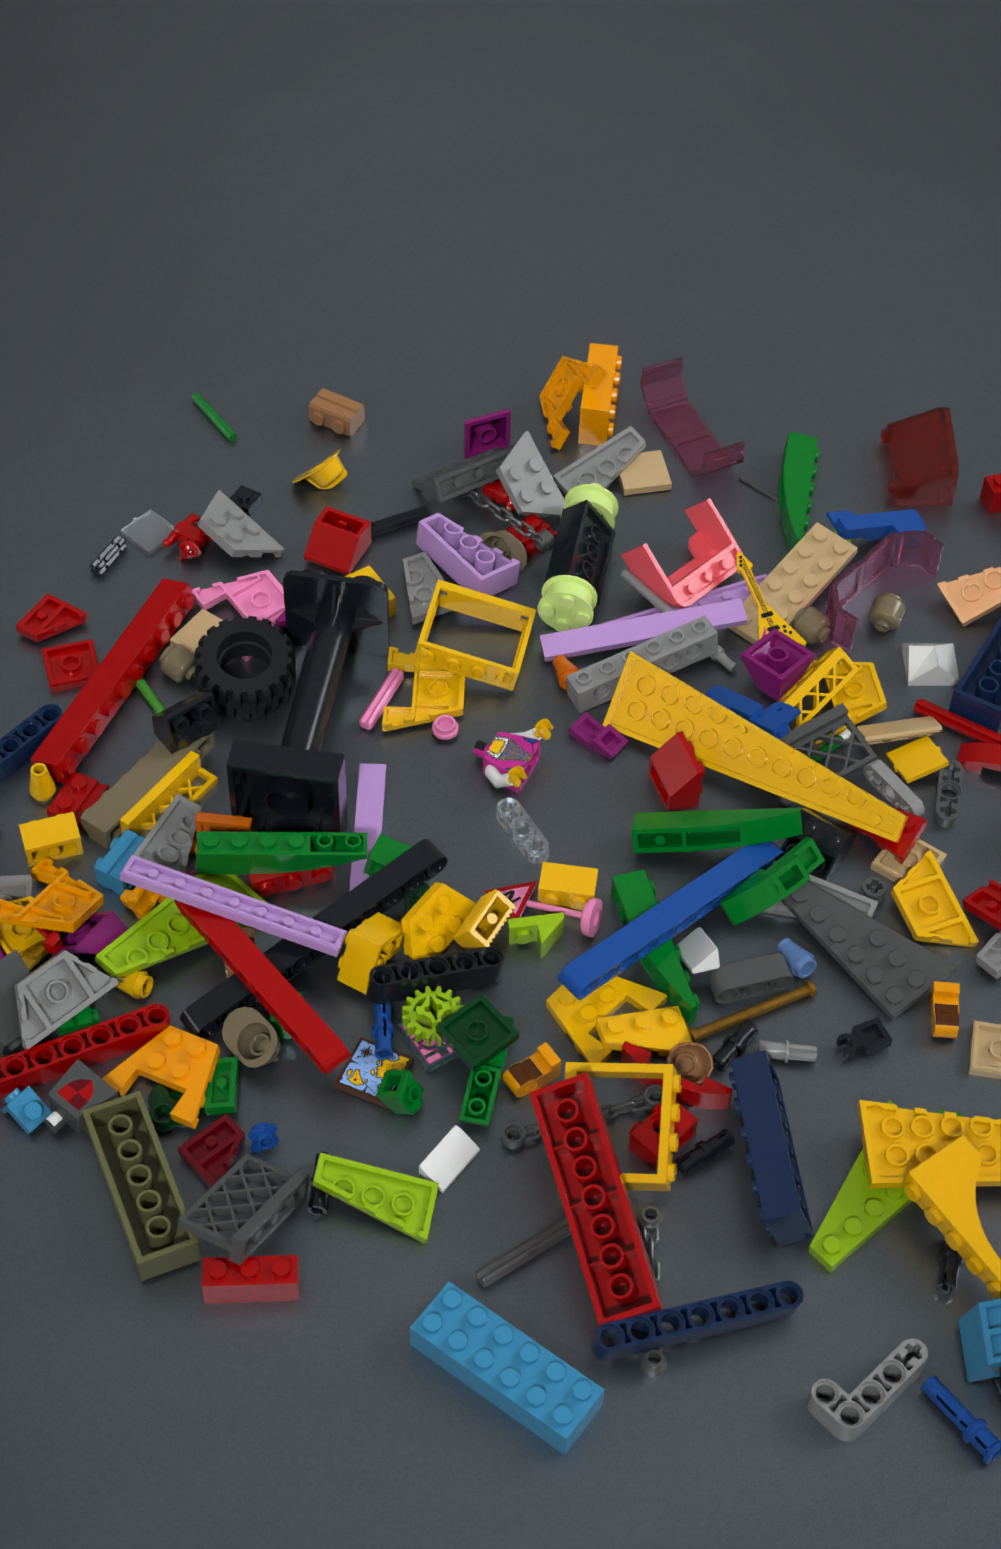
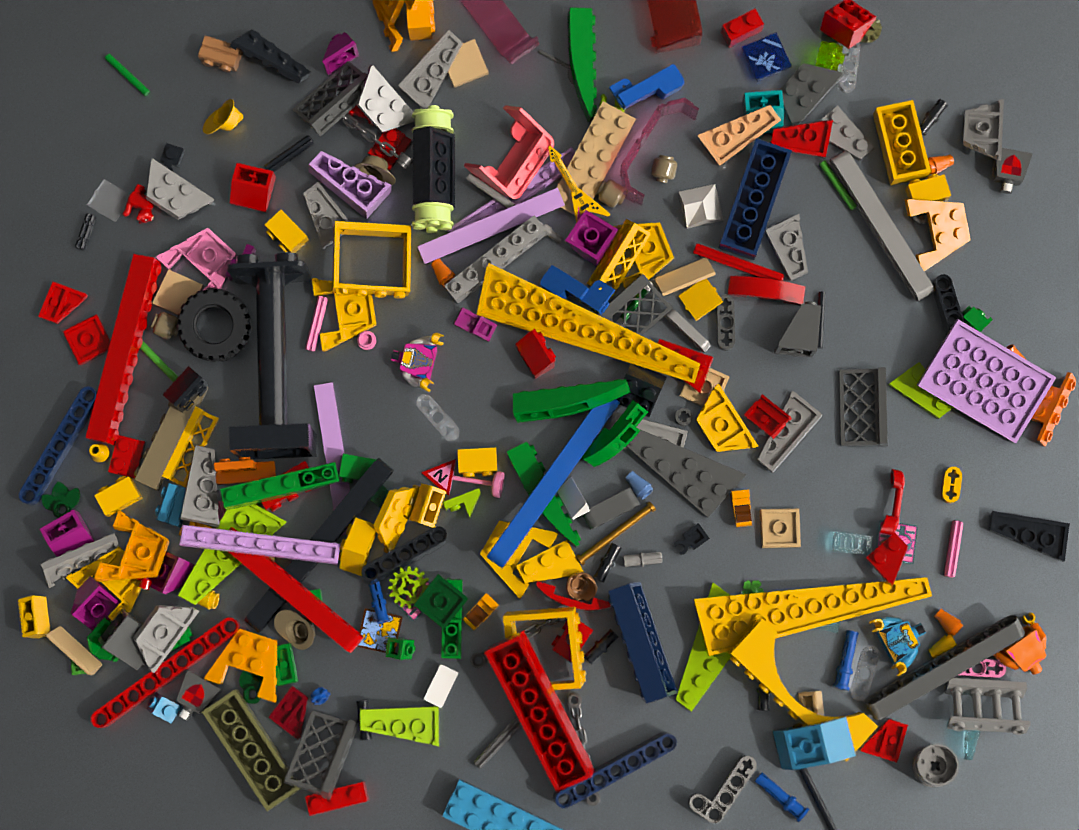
camera: 10 degrees left, 30 degrees up
none -> black wing [230,29,311,84]

